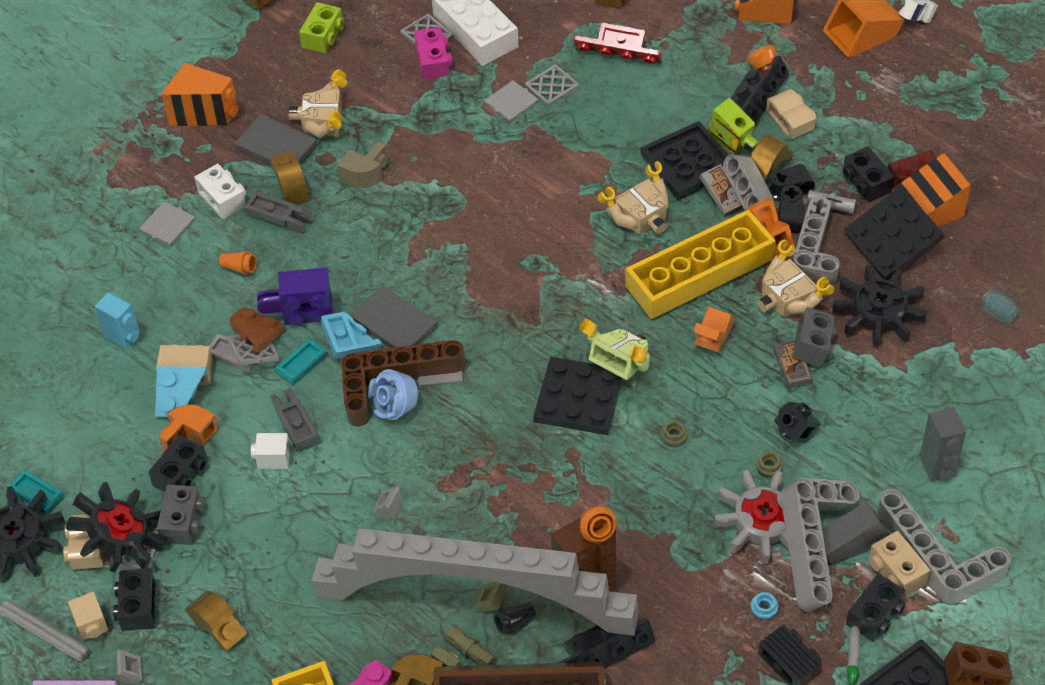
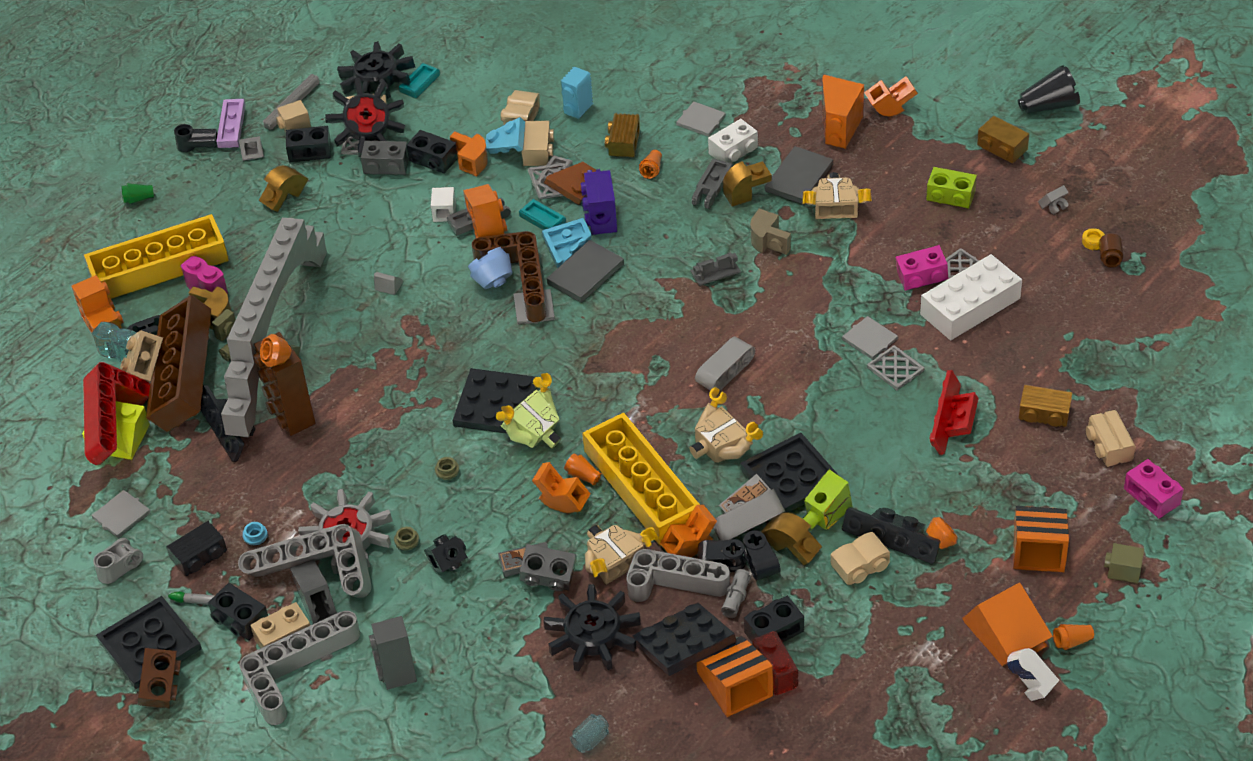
camera: 90 degrees right, 5 degrees down
none -> orange brick [463,184,507,238]
none -> tan brick [500,90,540,125]
none -> orange cone [564,453,602,485]
none -> pearl gold brick [605,113,640,157]
none -> dark grey hinge [690,252,741,286]
none -> light grey beam [695,336,755,391]
none -> orange brick [864,76,918,116]

